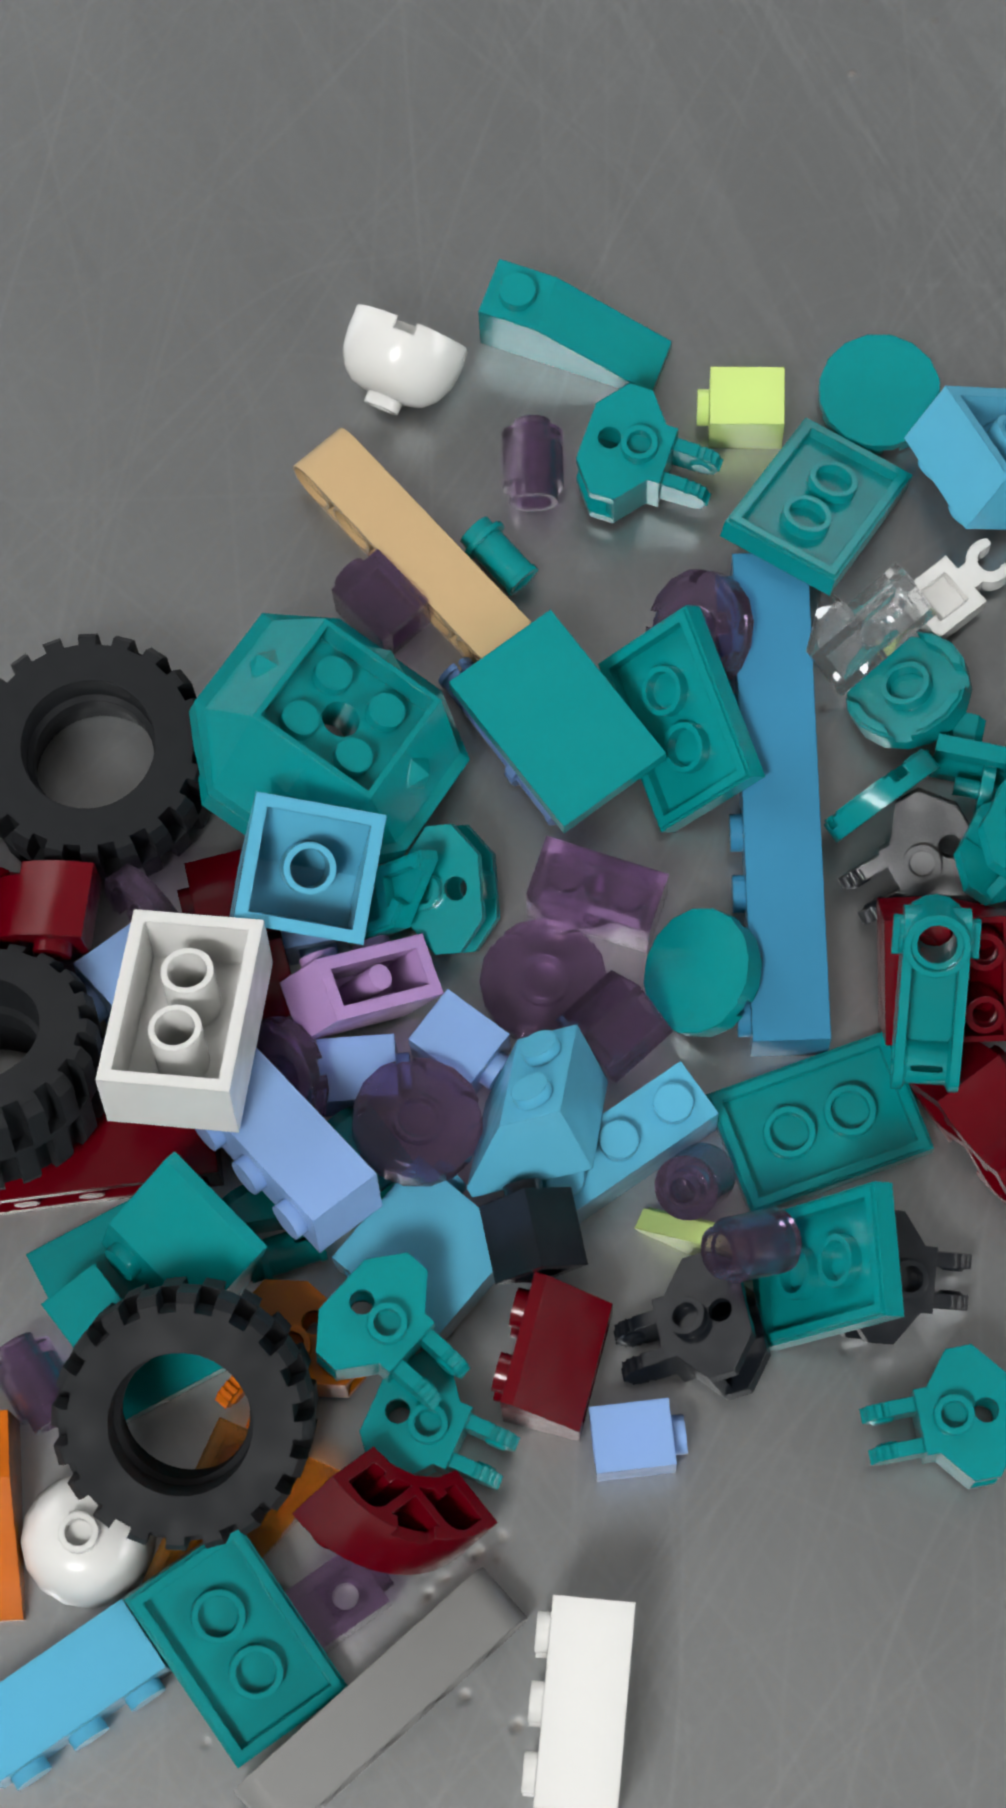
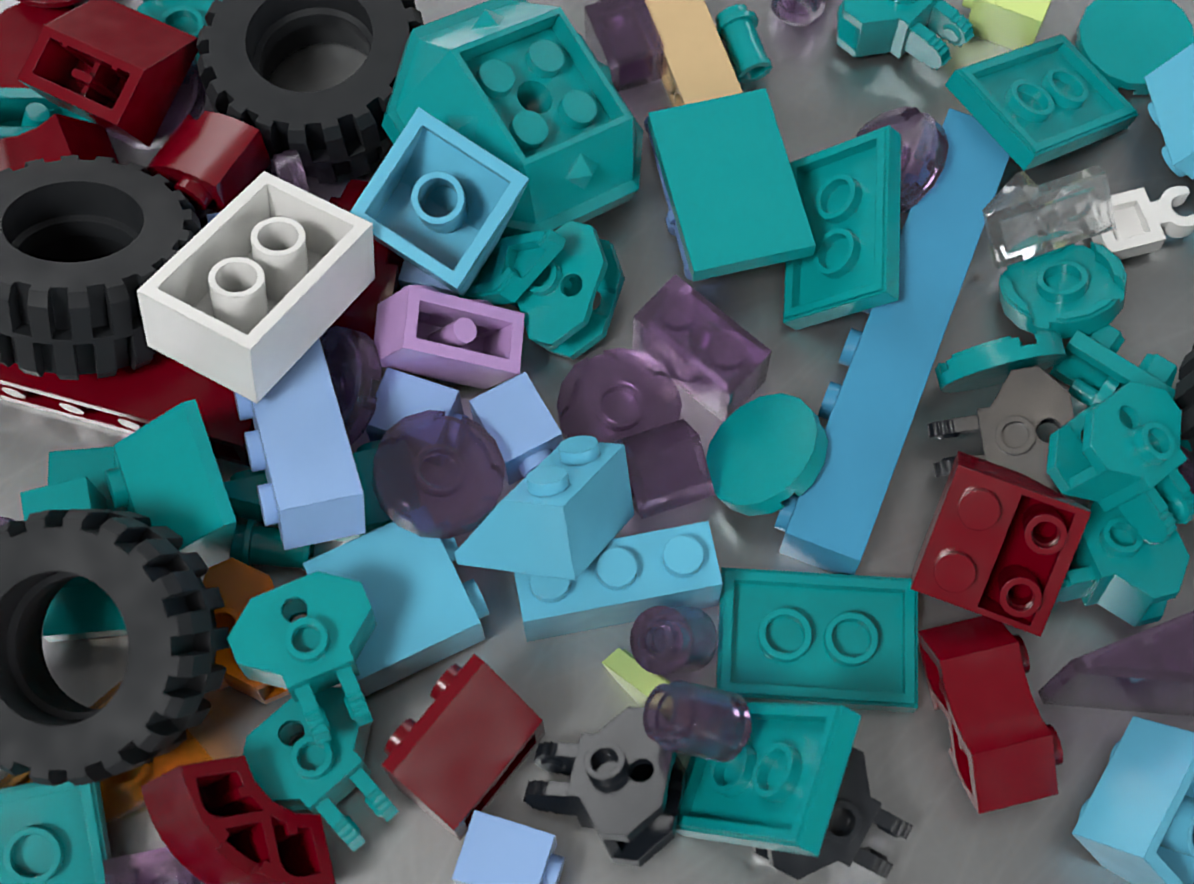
camera: 20 degrees right, 5 degrees down
black brick [479,1178,588,1284] -> none
teal piece [890,894,982,1093] -> none

